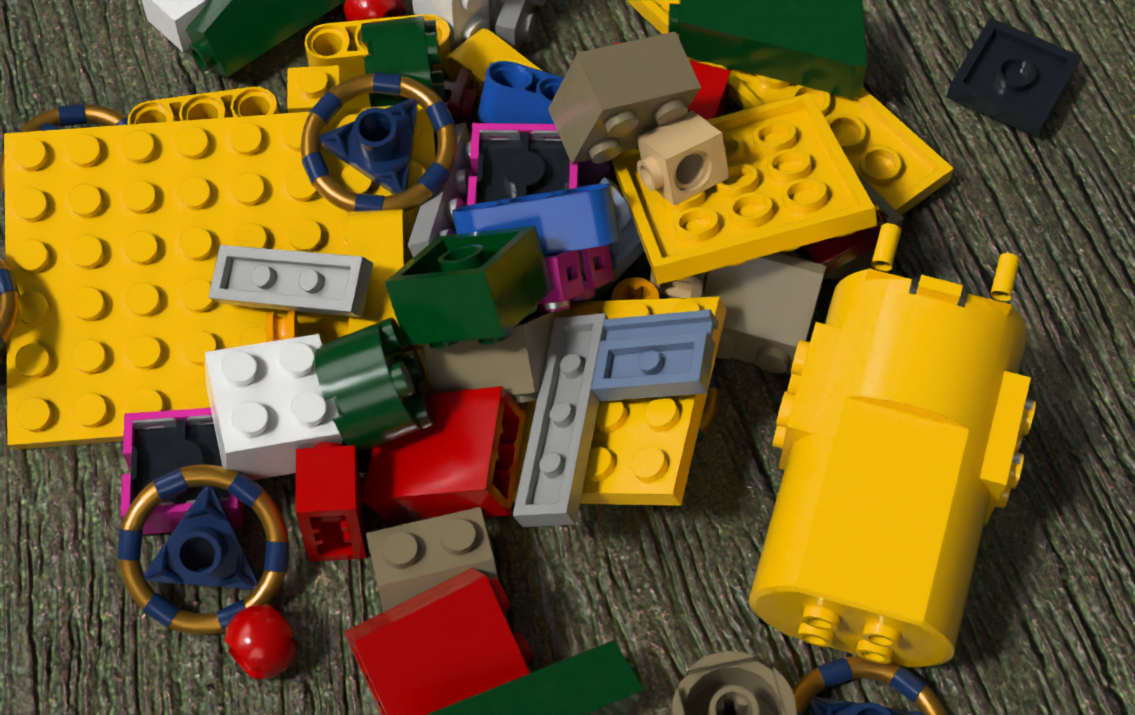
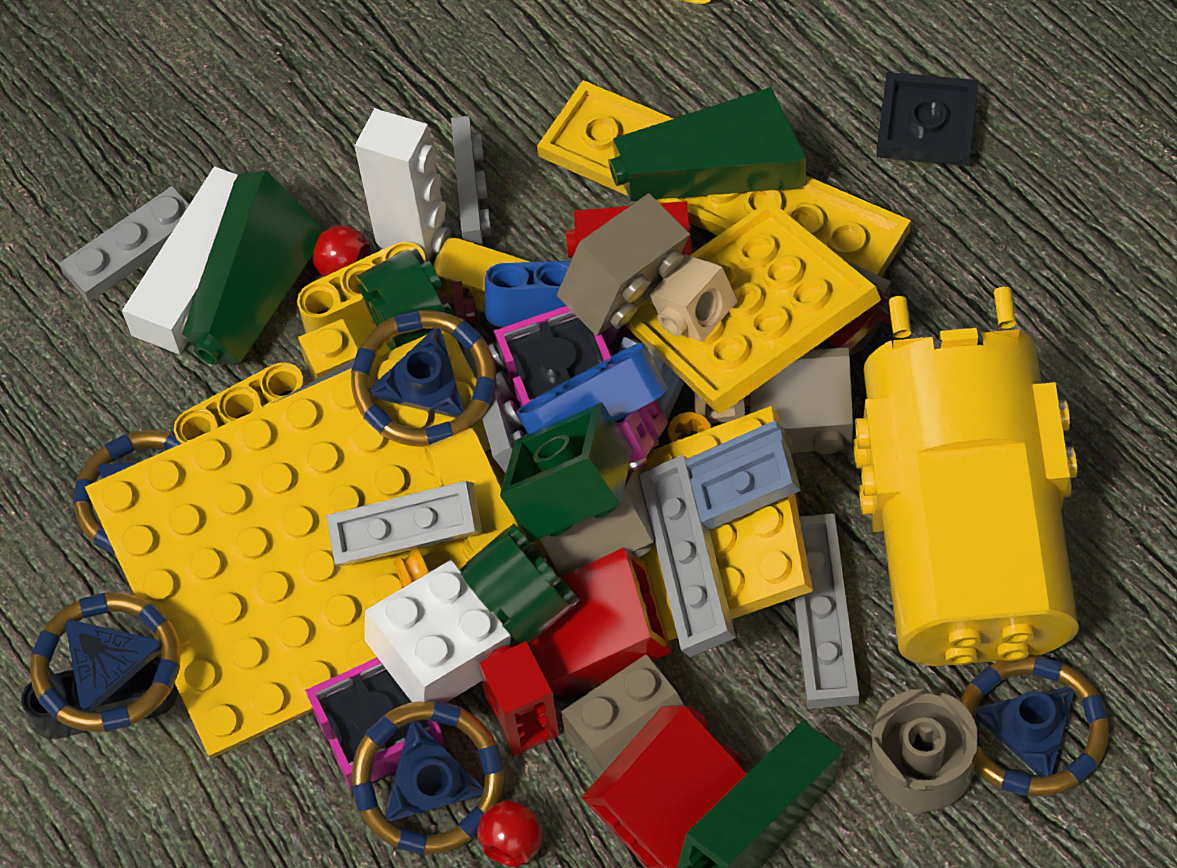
camera: 15 degrees left, 0 degrees up
none -> light grey plate [793,513,859,709]

